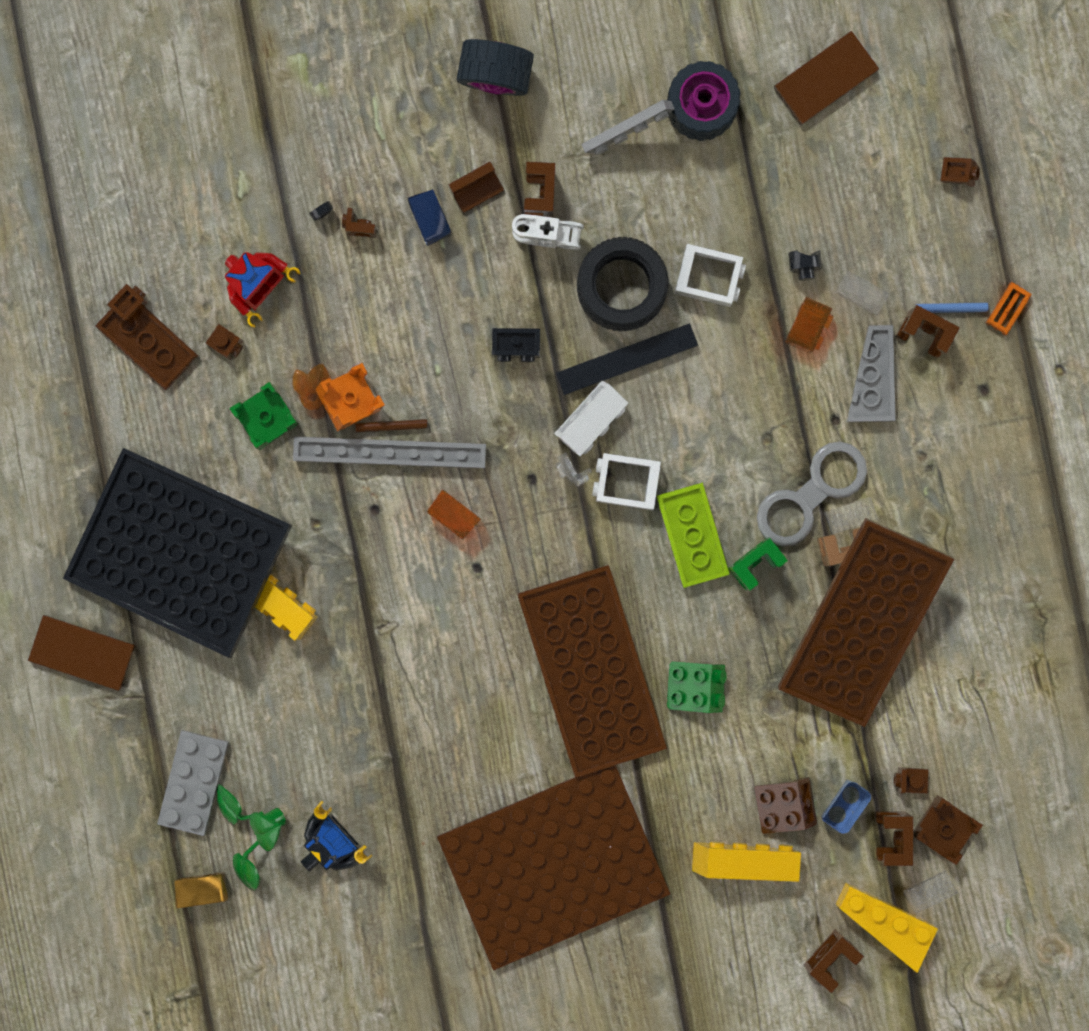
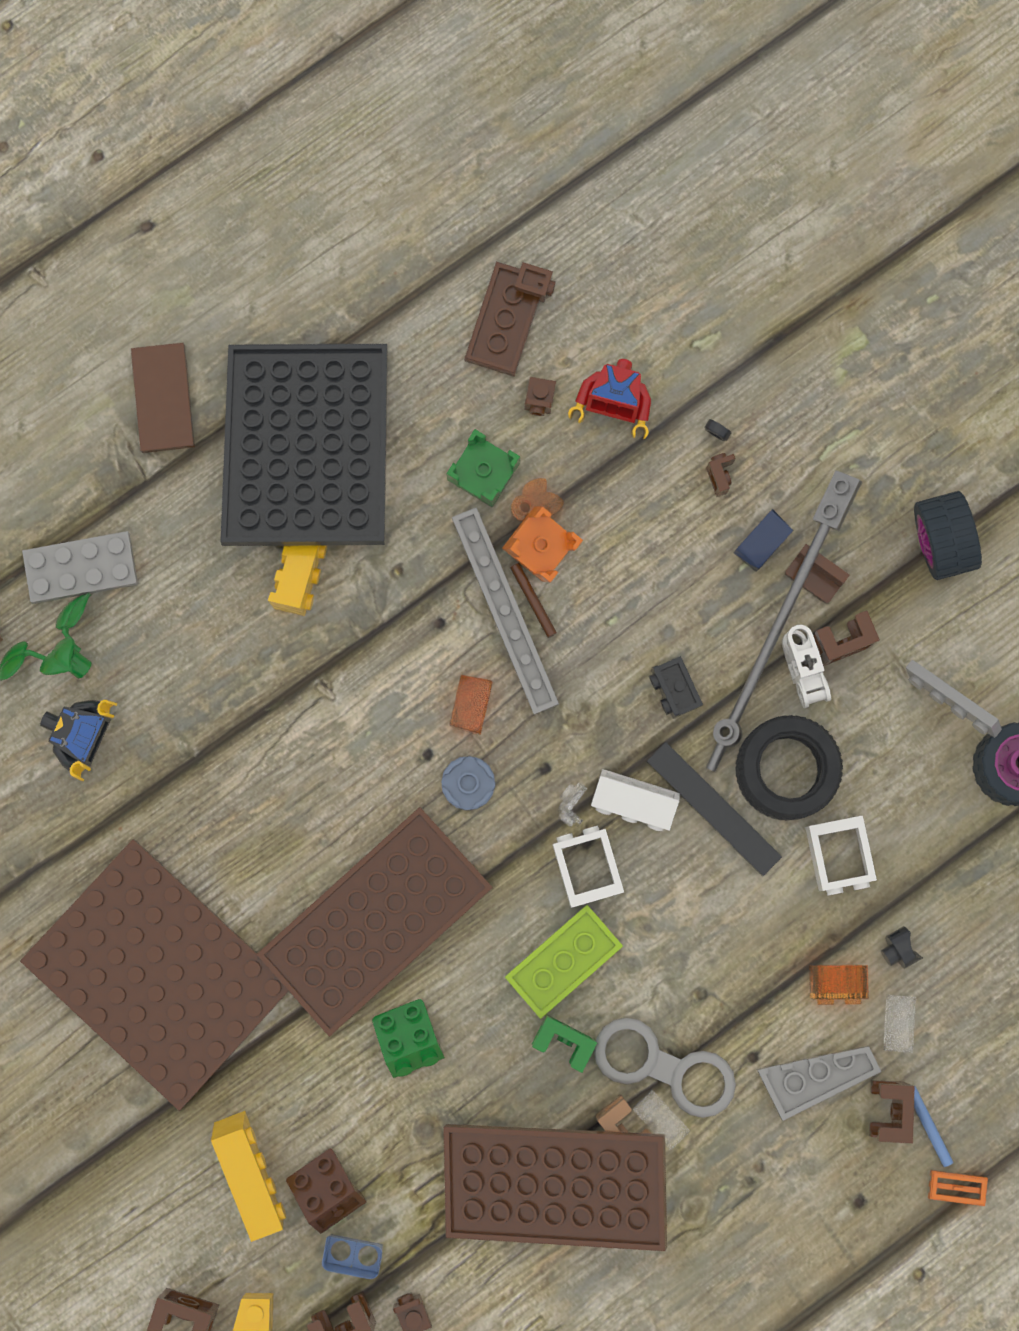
camera: 65 degrees right, 5 degrees down
none -> sand blue tile [441,756,495,811]
none -> flat silver bar [706,470,862,772]

